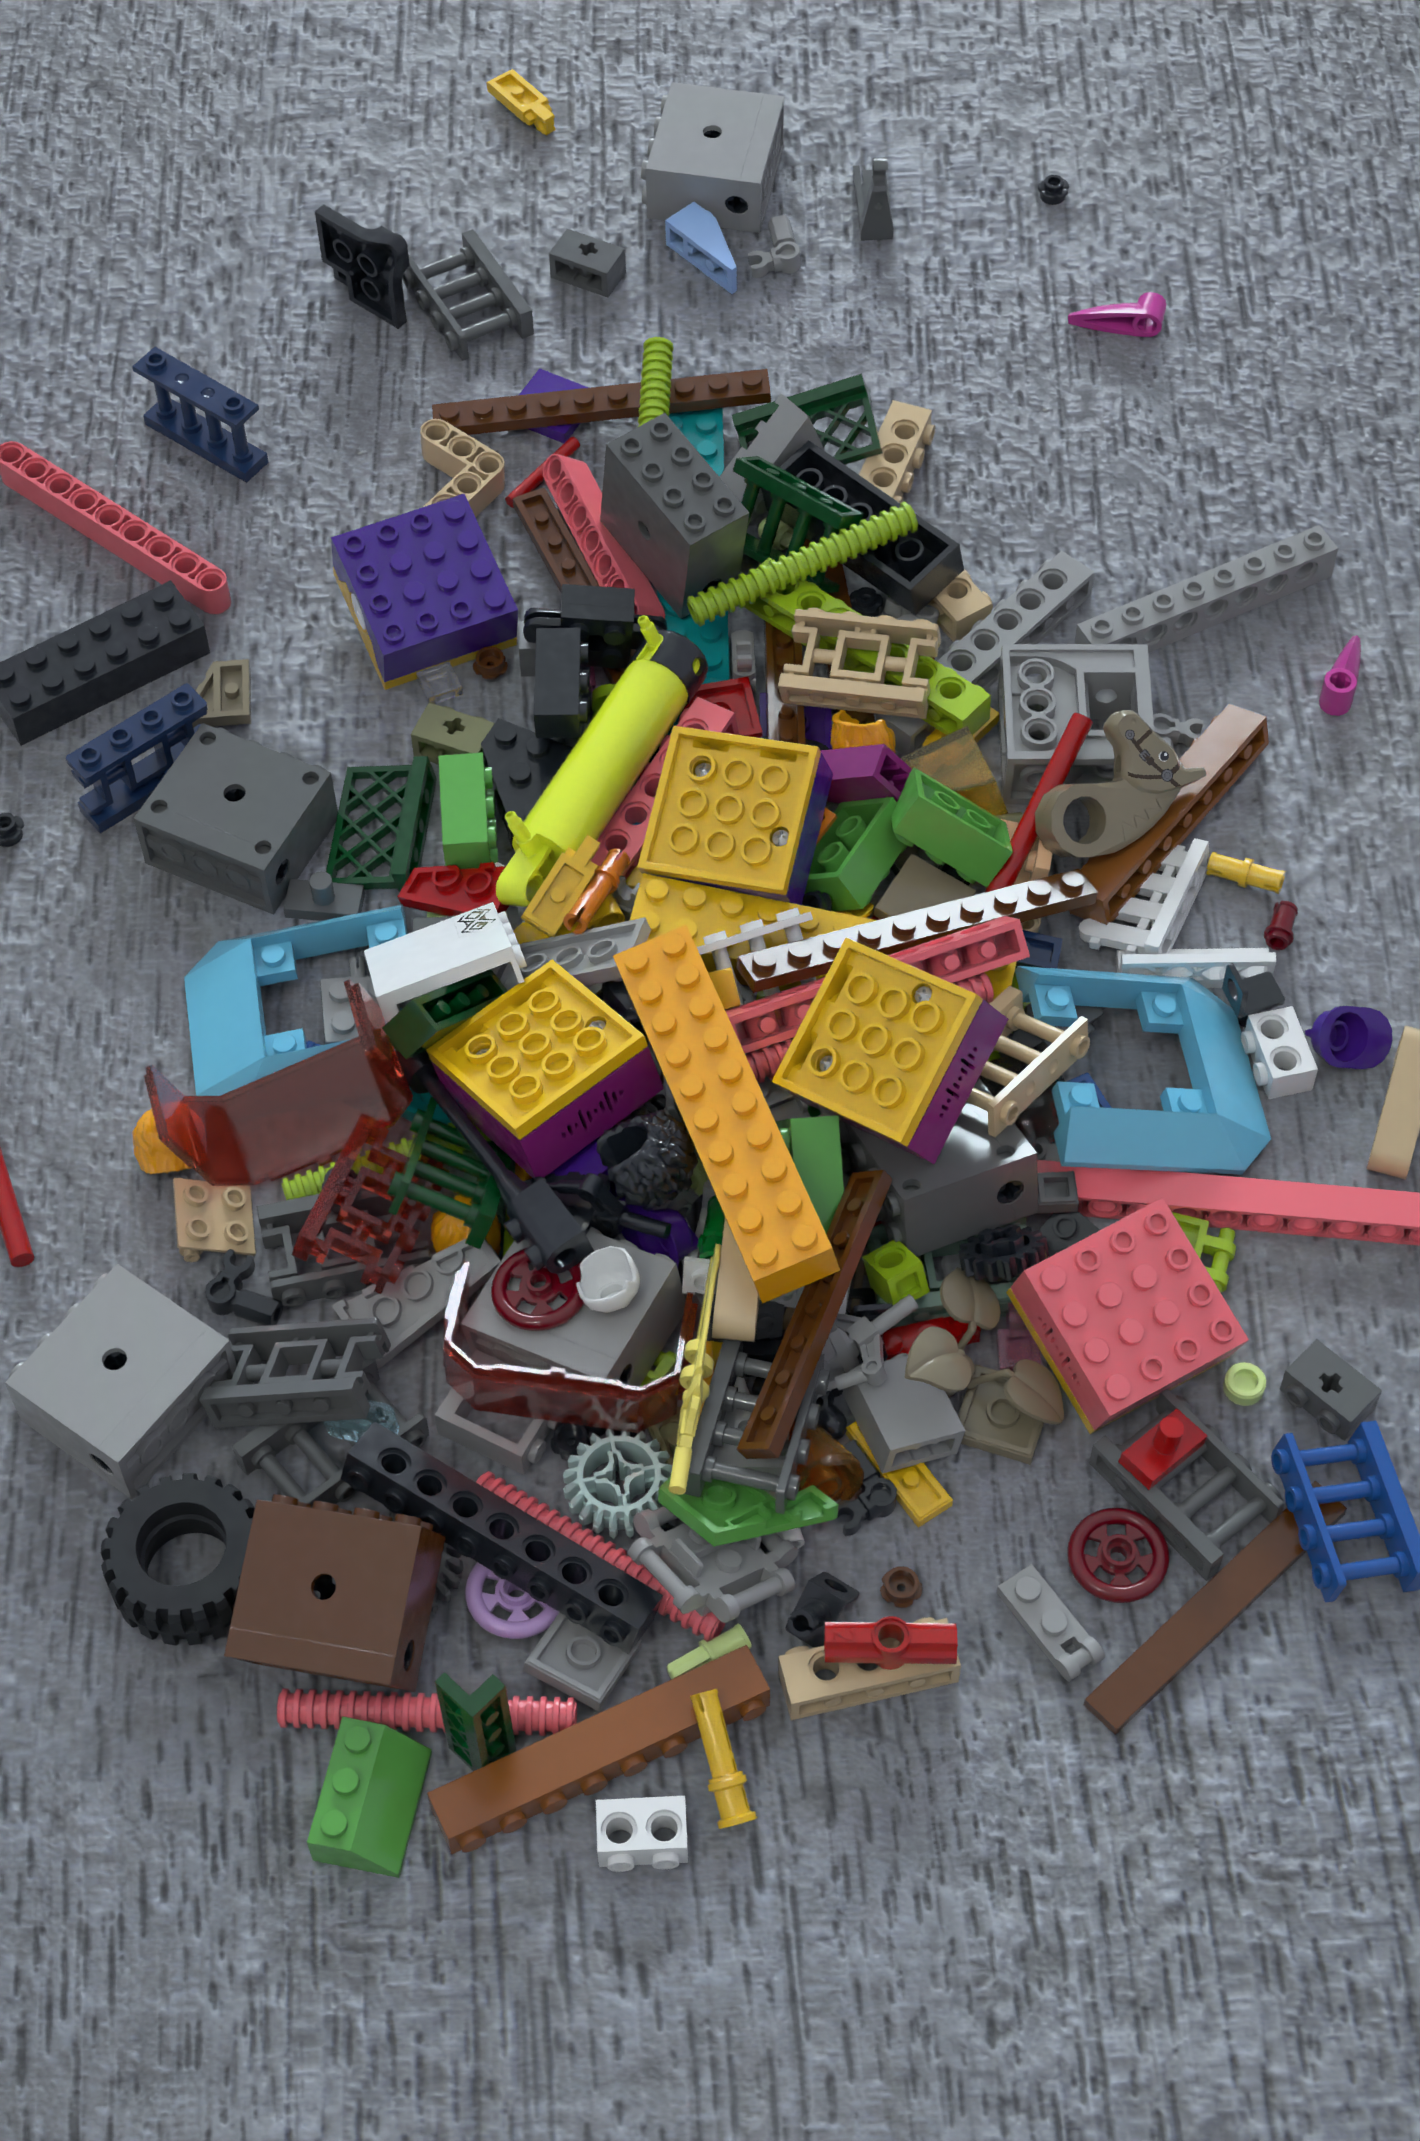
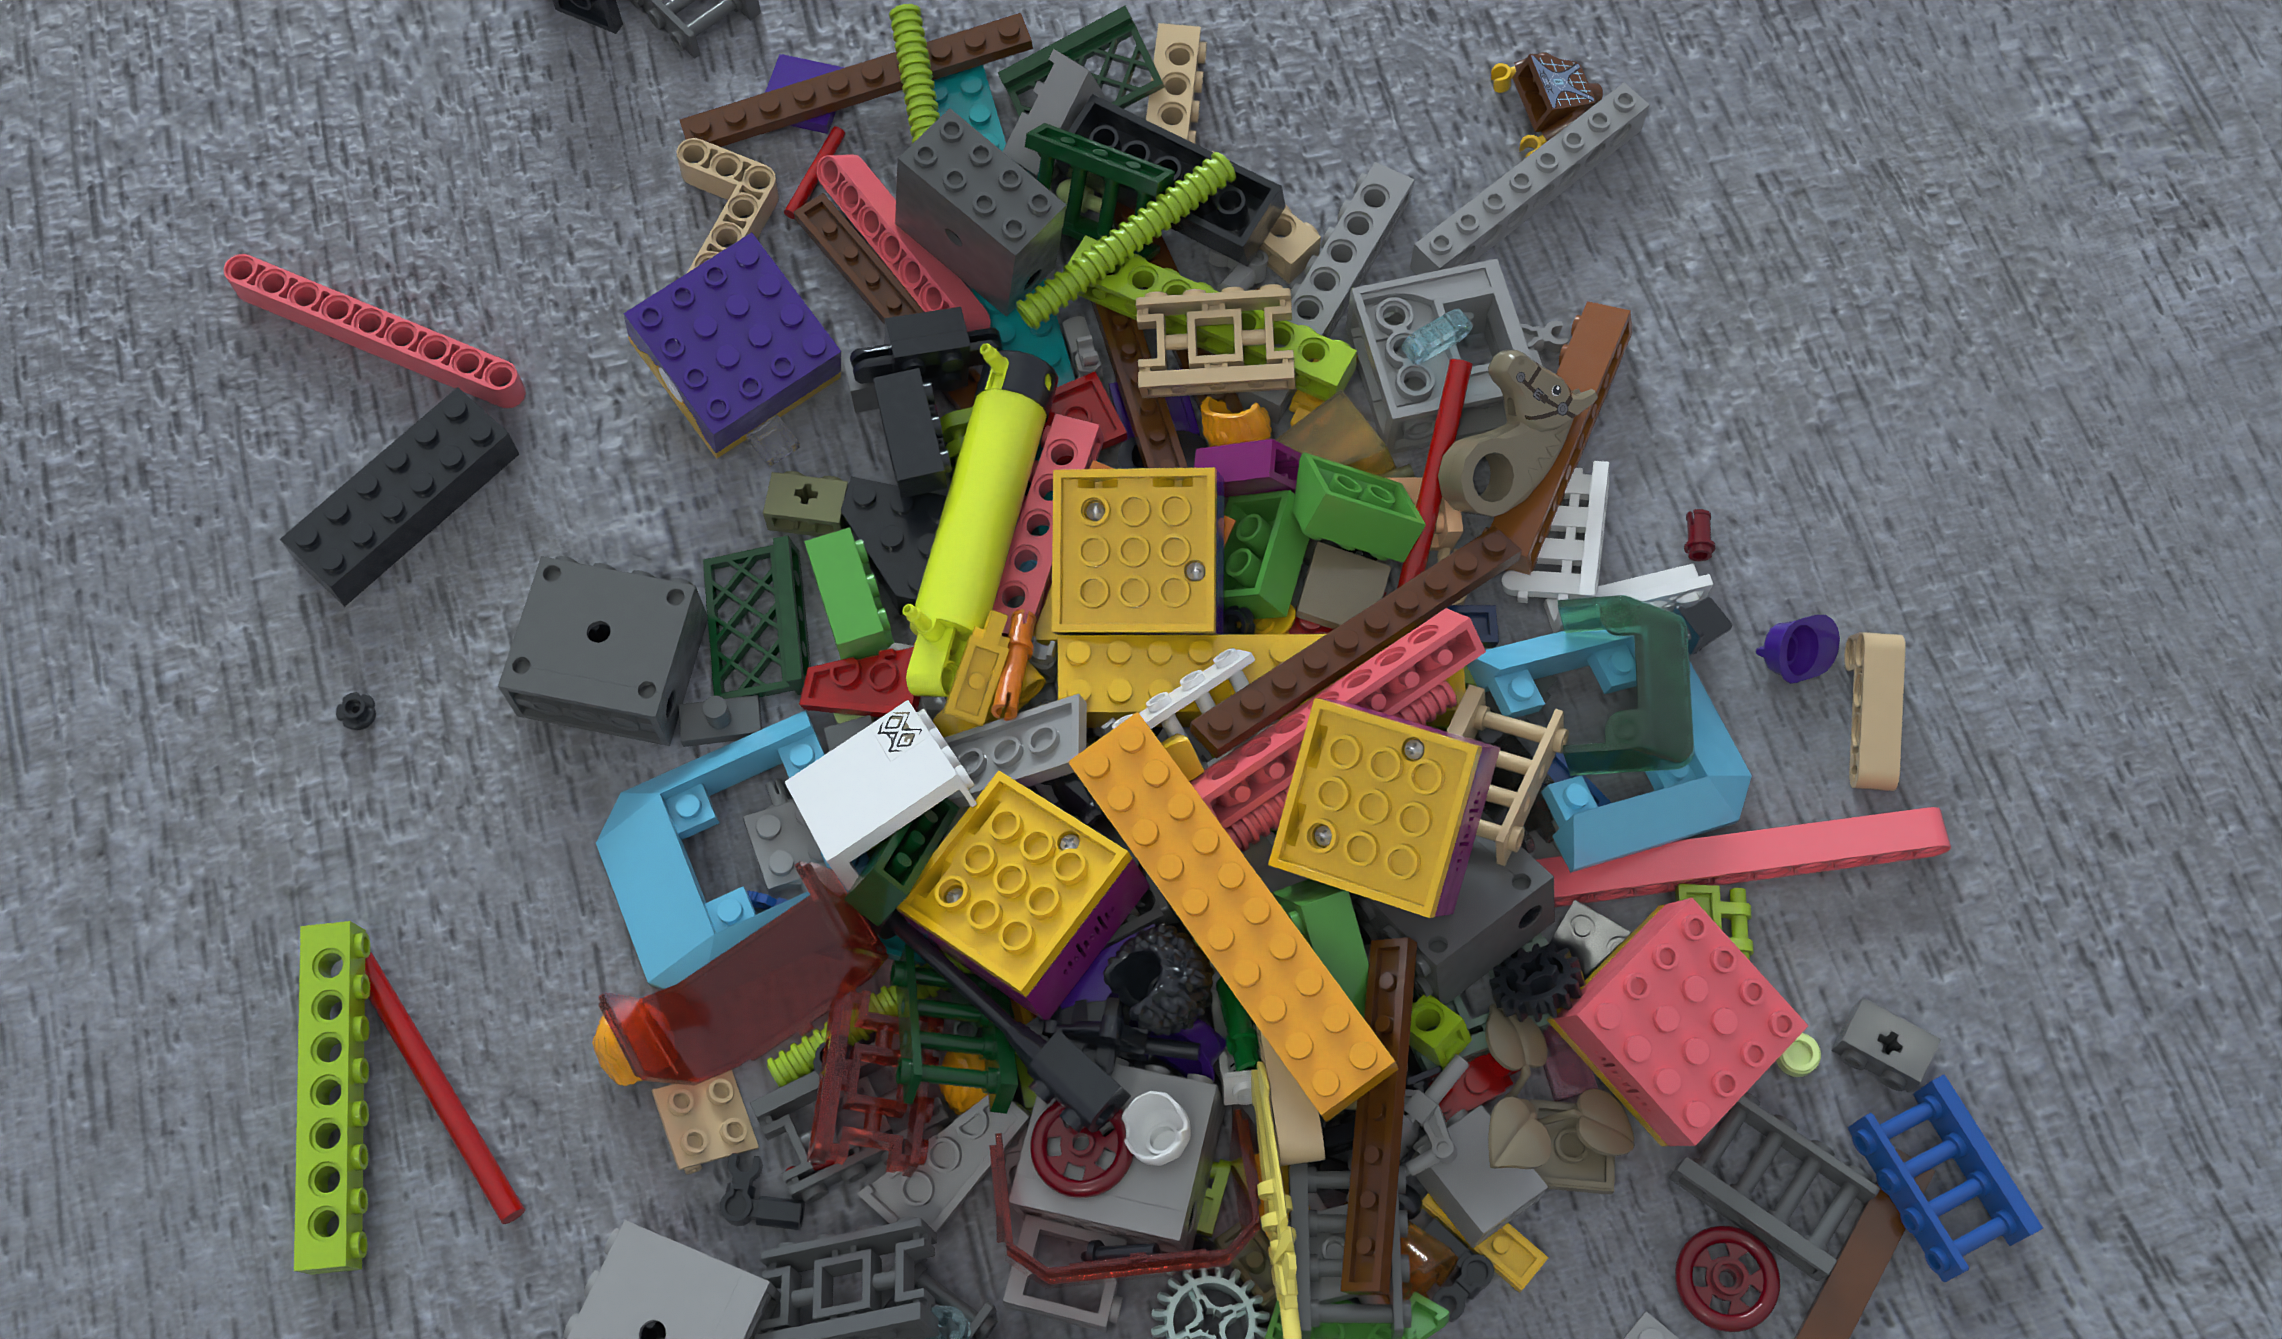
camera: 15 degrees left, 10 degrees up
dark blue fence [66,683,208,834] -> none
dark blue fence [132,347,269,483] -> none
dark tan wing [192,659,251,728] -> none
reddish brown plate [473,646,508,680] -> none
black plate [550,1421,591,1461] -> none
black plate [849,587,883,617] -> none
dark grey tile [1038,1171,1079,1213] -> none
red tile [1118,1408,1208,1490] -> none
yellow pin [1206,852,1286,894] -> none
white brick [1241,1006,1318,1099] -> none
dark pink piece [1319,635,1361,716] -> none
none -> clear light blue beam [1402,308,1473,365]
none -> reddish brown torso [1491,52,1603,158]
none -> clear green windscreen [1558,595,1695,776]

